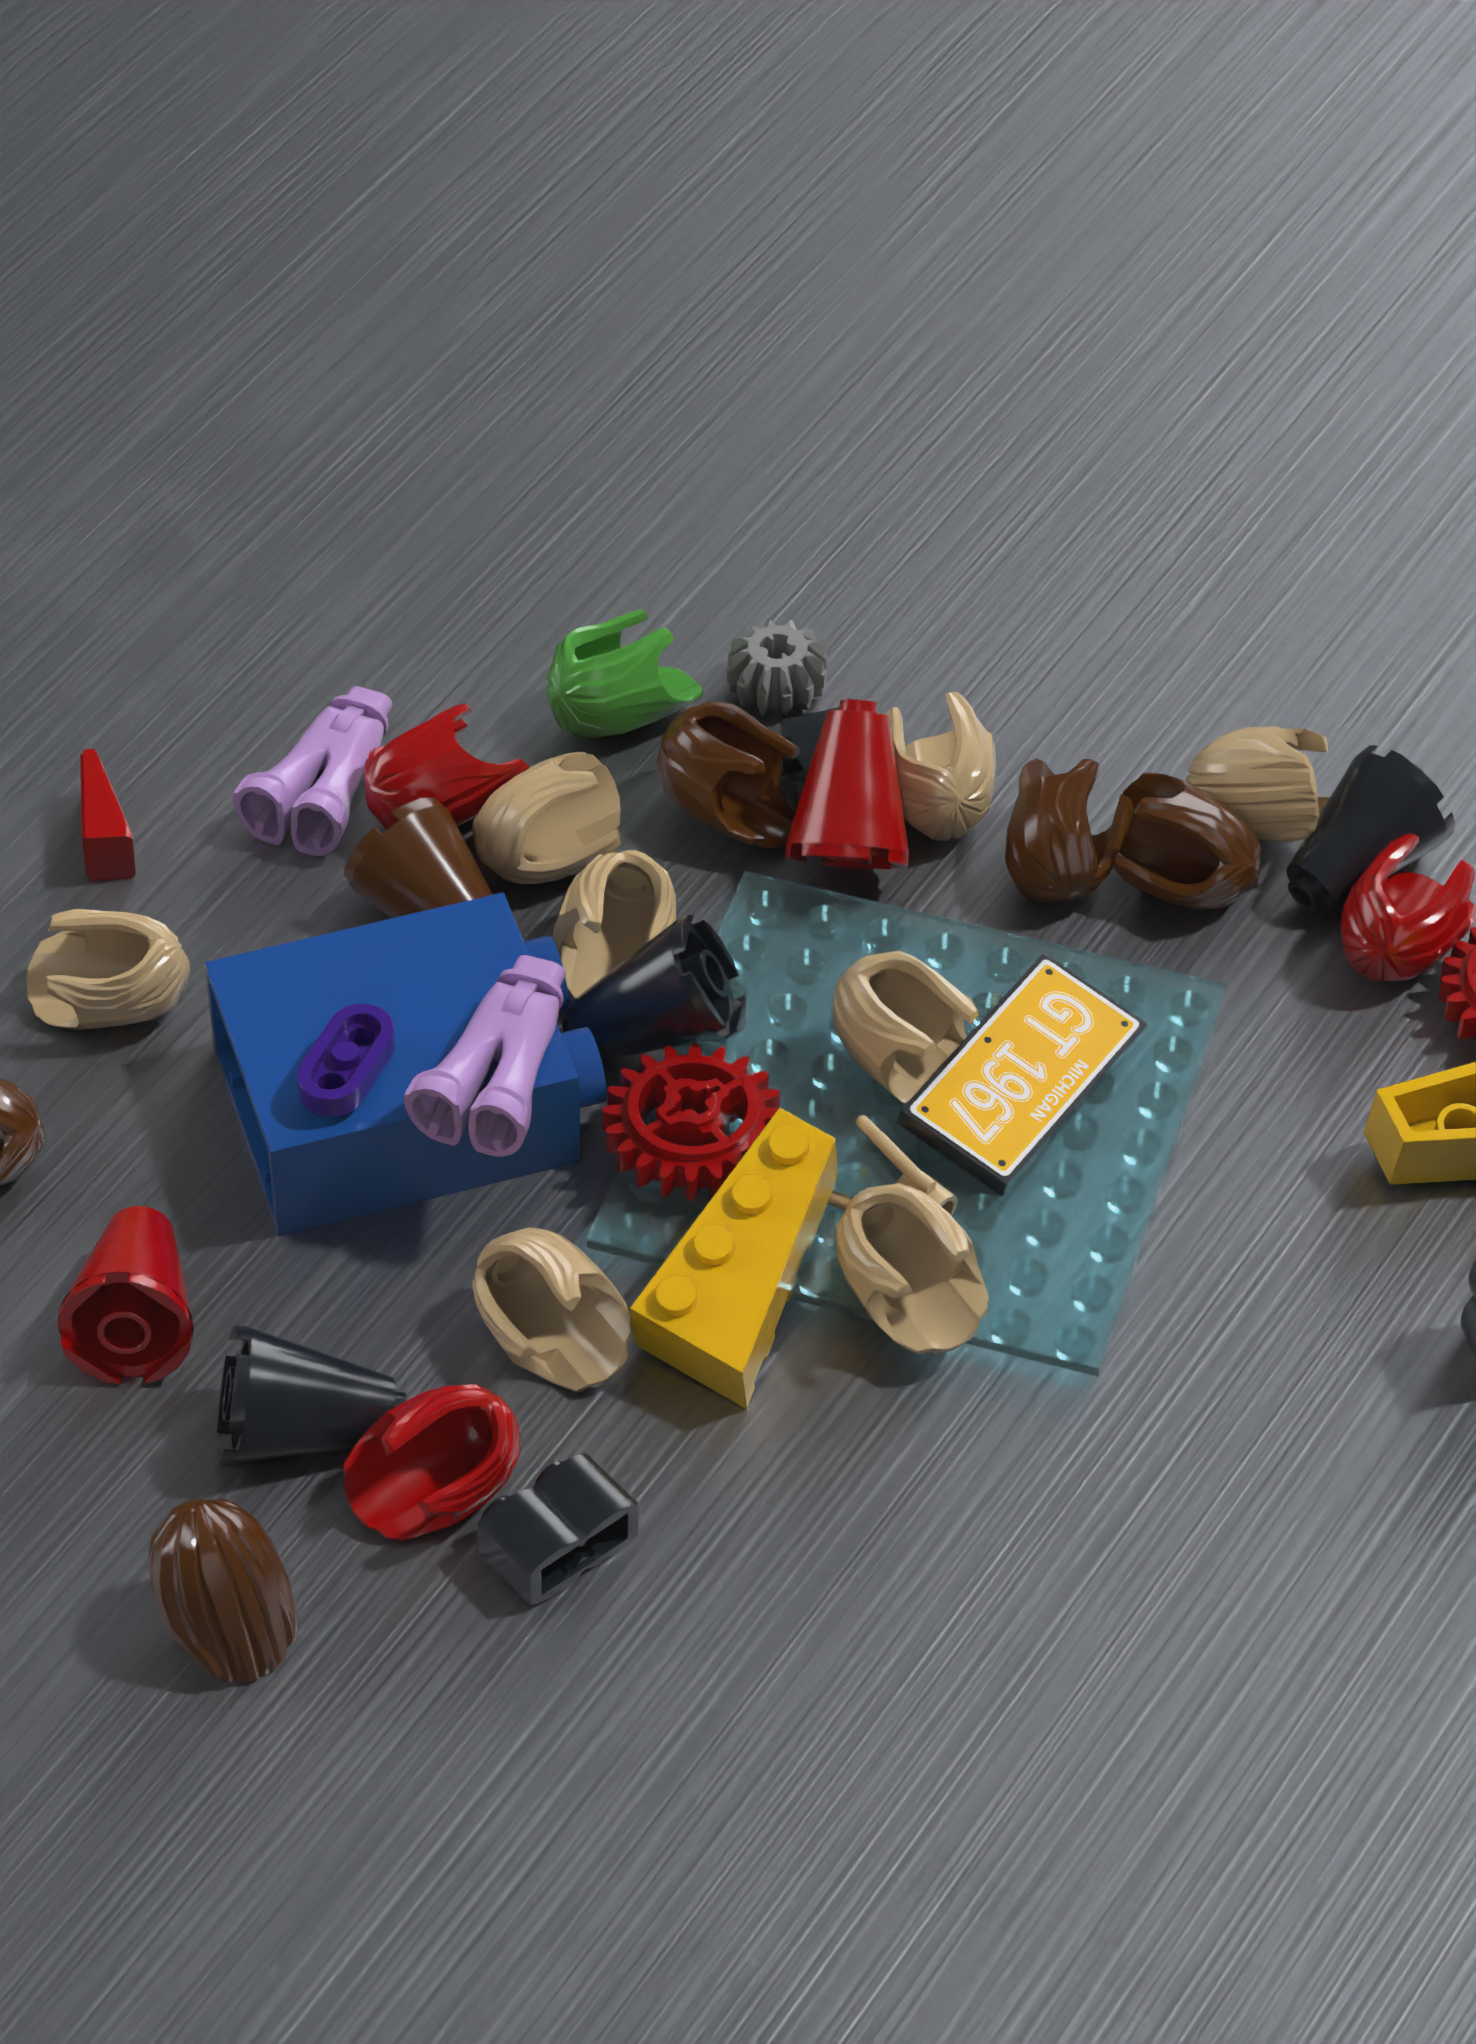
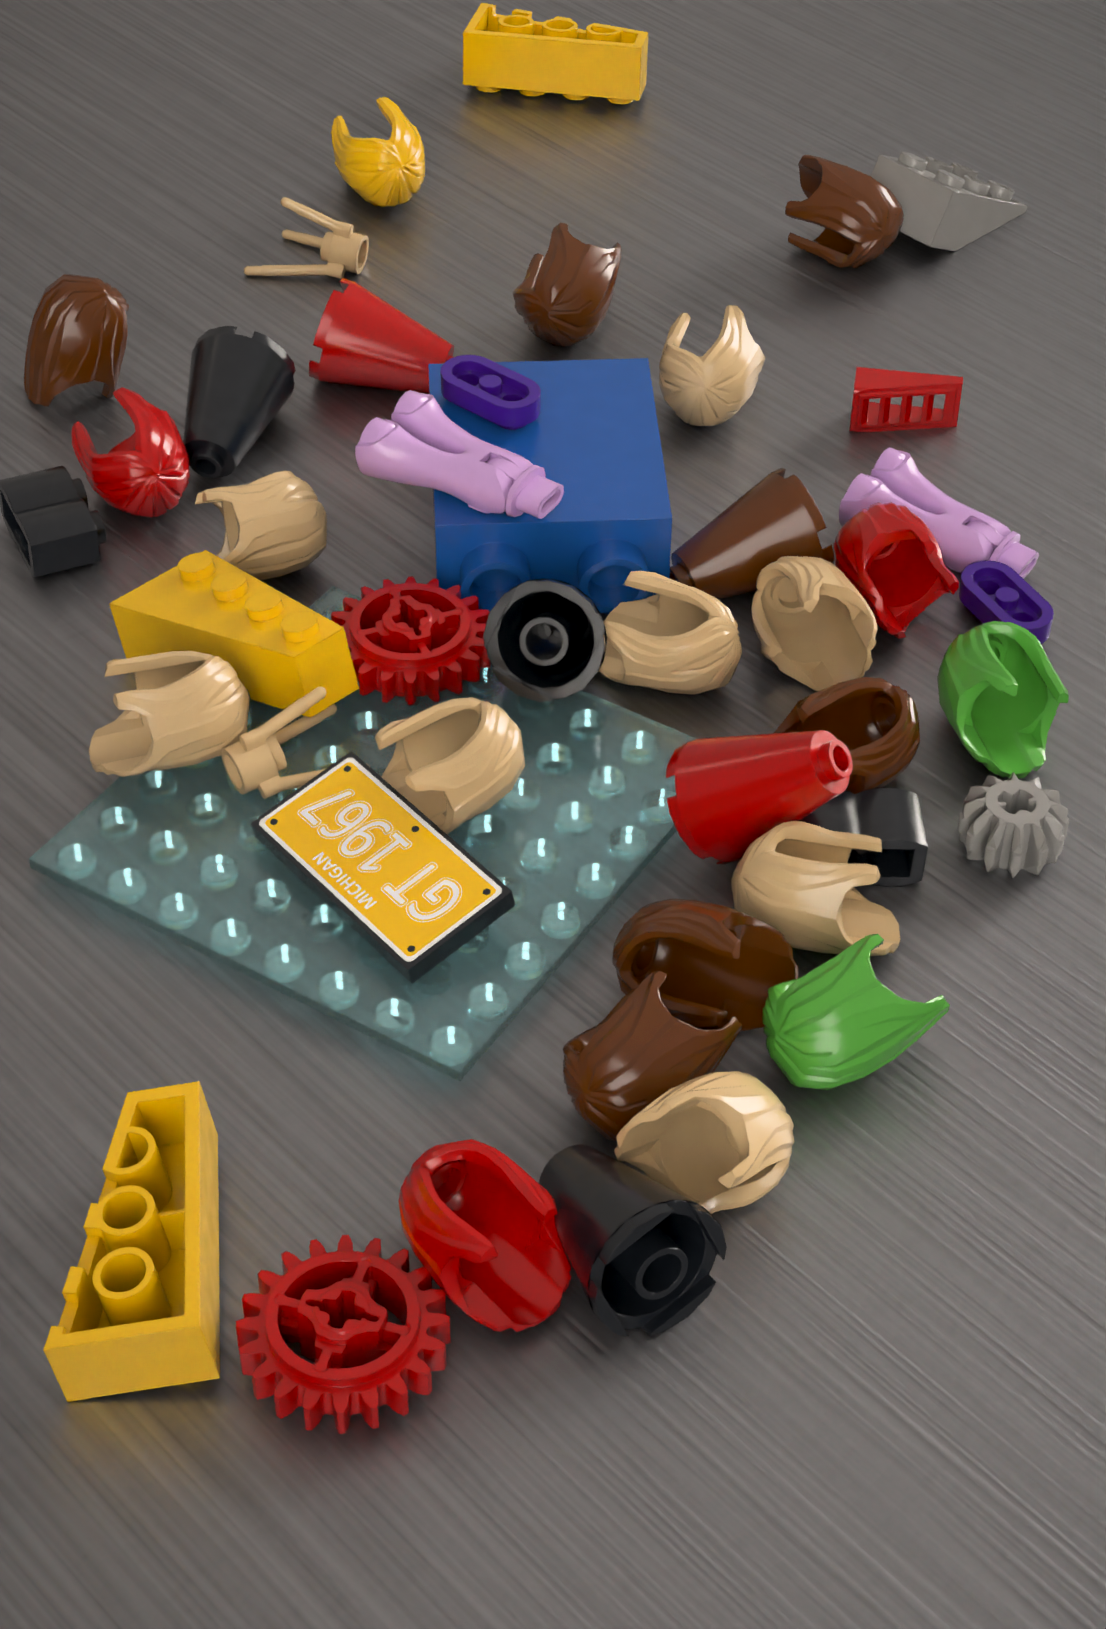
camera: 105 degrees right, 5 degrees down
none -> bright green hair [762,934,950,1090]
none -> dark purple plate [959,560,1054,644]

